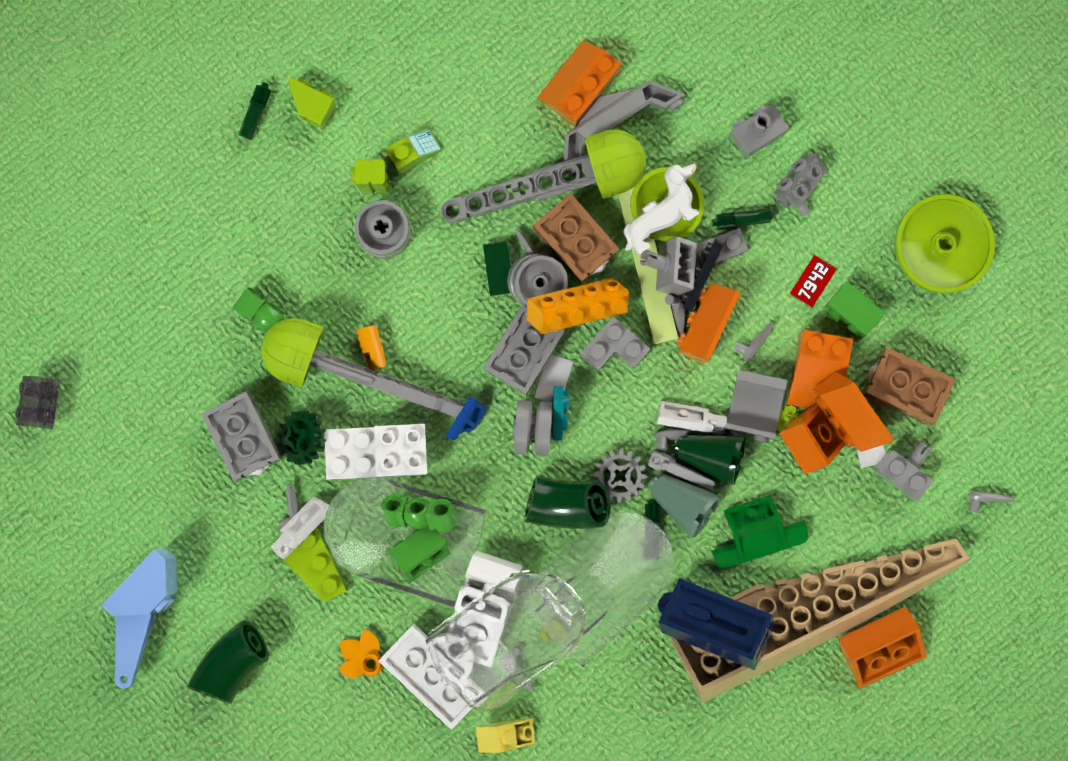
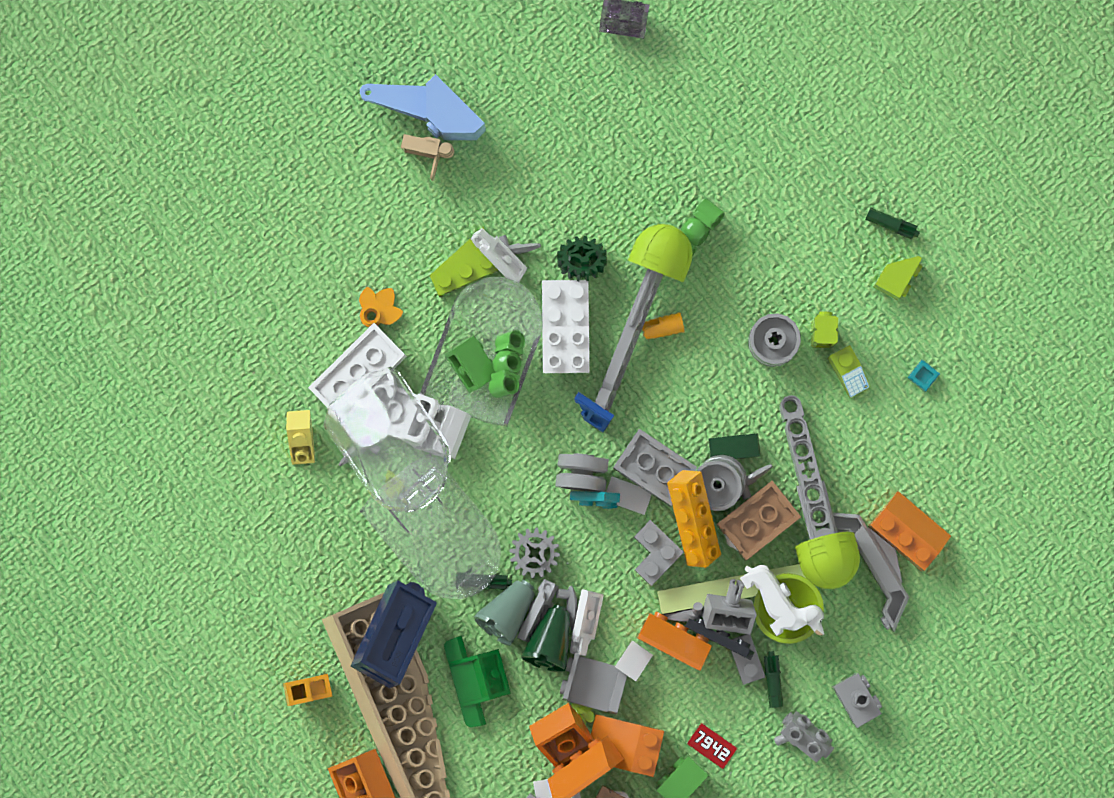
camera: 95 degrees right, 0 degrees up
dark green brick [187,620,269,704] -> none
light grey piece [201,392,283,482] -> none
dark green brick [524,476,611,529] -> none
light grey bar [734,322,774,361] -> none
none -> light orange brick [283,674,333,706]
none -> tan piece [401,134,454,181]
none -> white sticker [615,641,653,681]
none -> teal tile [907,360,940,392]

